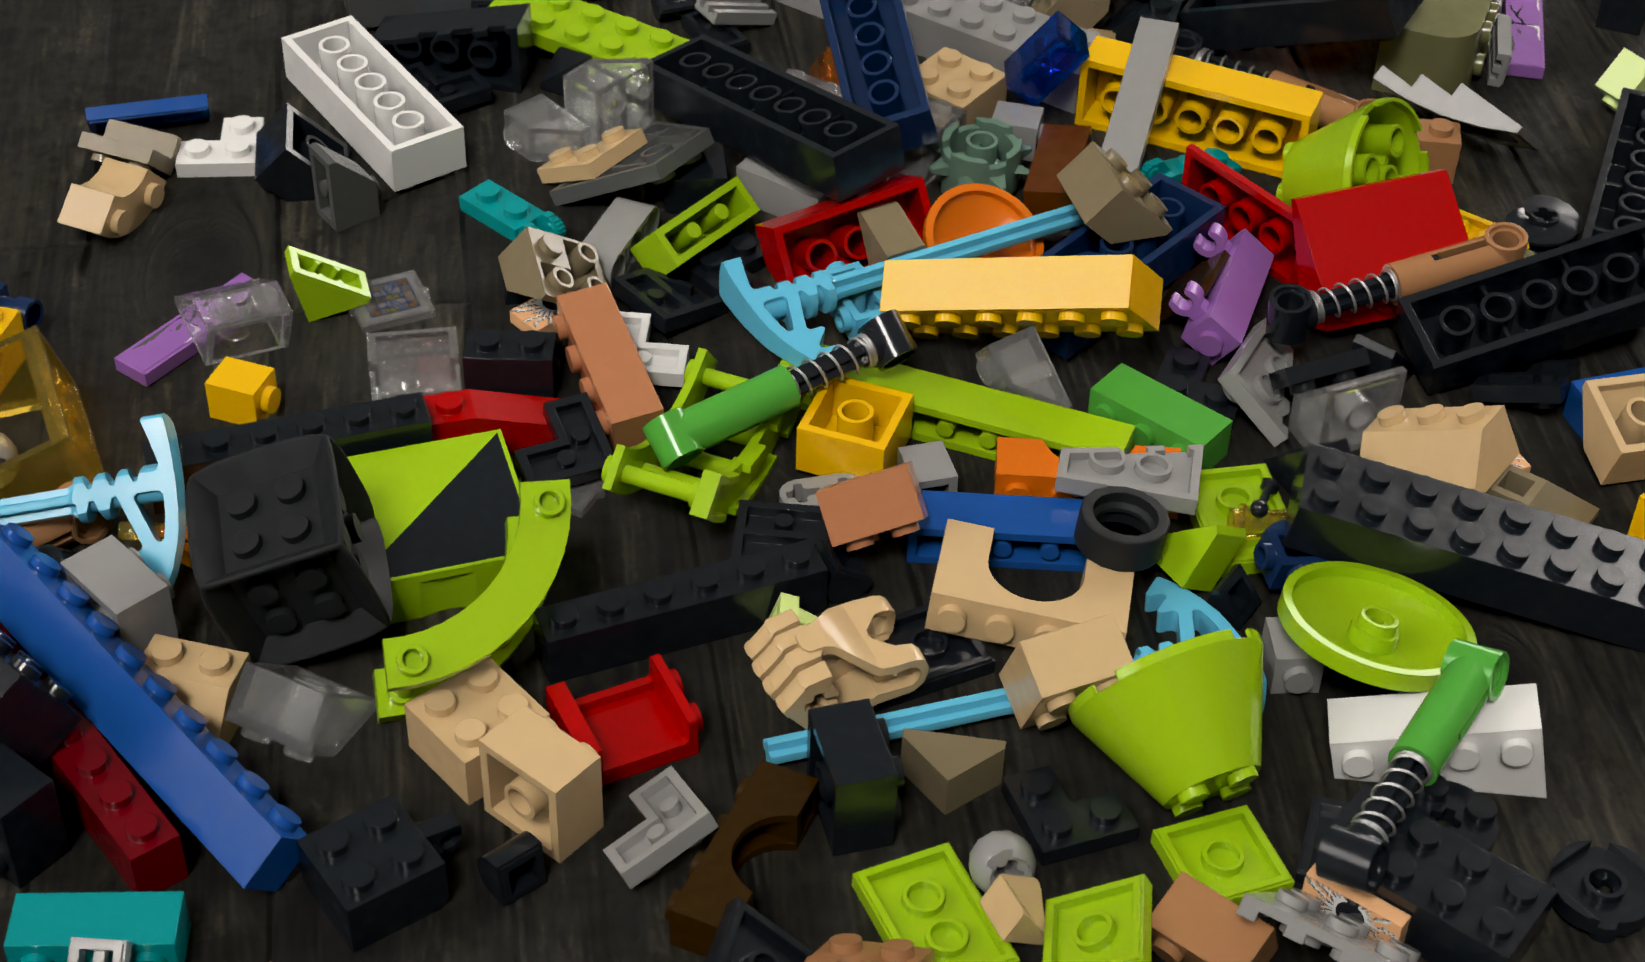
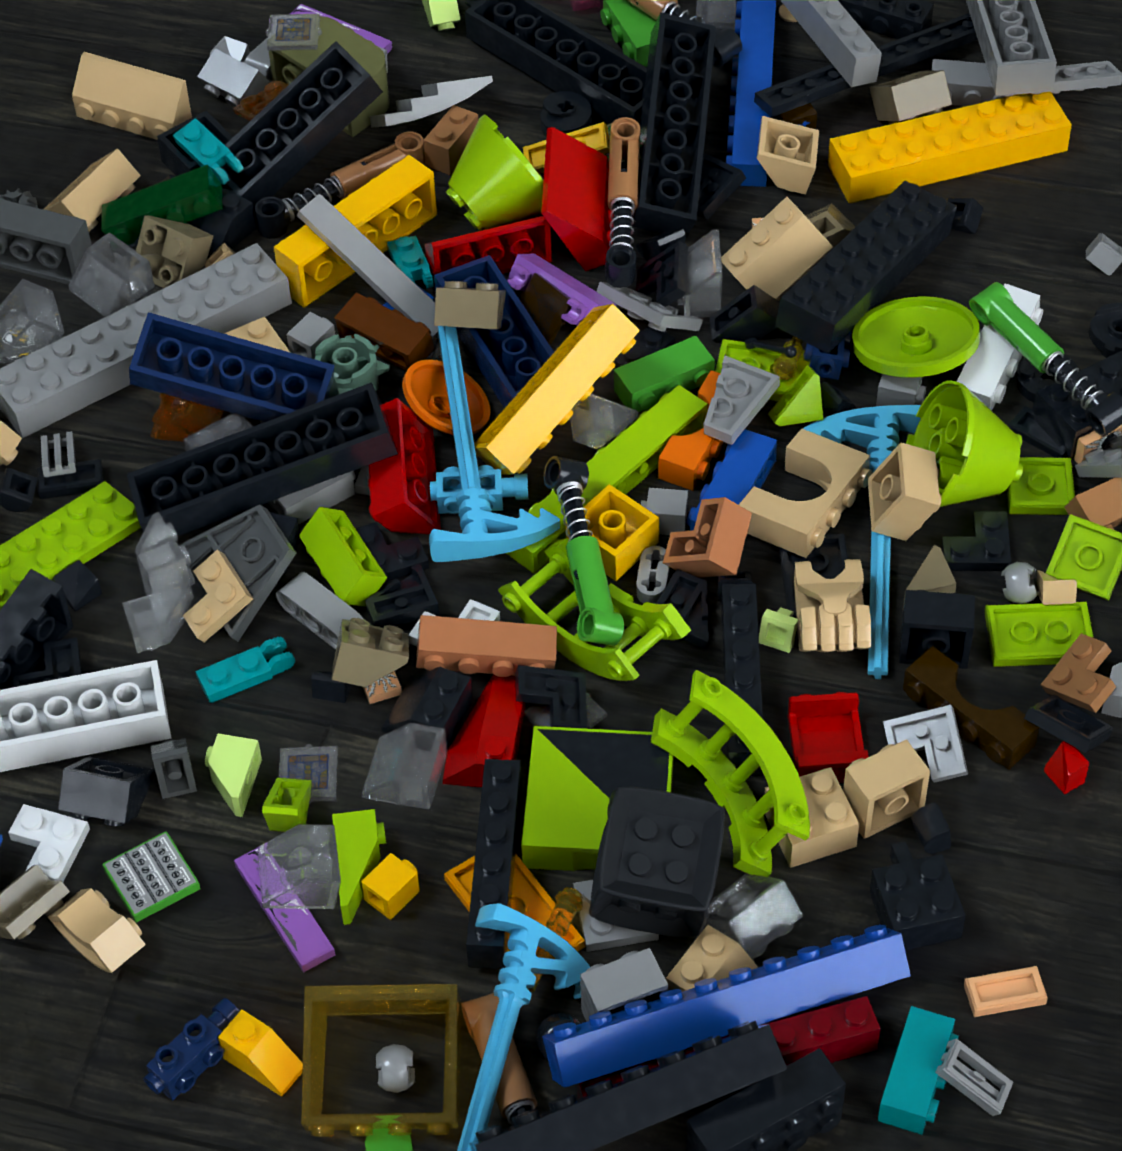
camera: 65 degrees left, 10 degrees up
dark tan slope [857,201,925,291] -> none
clear blue brick [1004,10,1090,106] -> none
black tyre [1074,486,1170,572] -> none
none -> tile [102,831,200,923]
none -> yellowish green slope [205,733,262,817]
none -> lime slope [332,809,386,925]

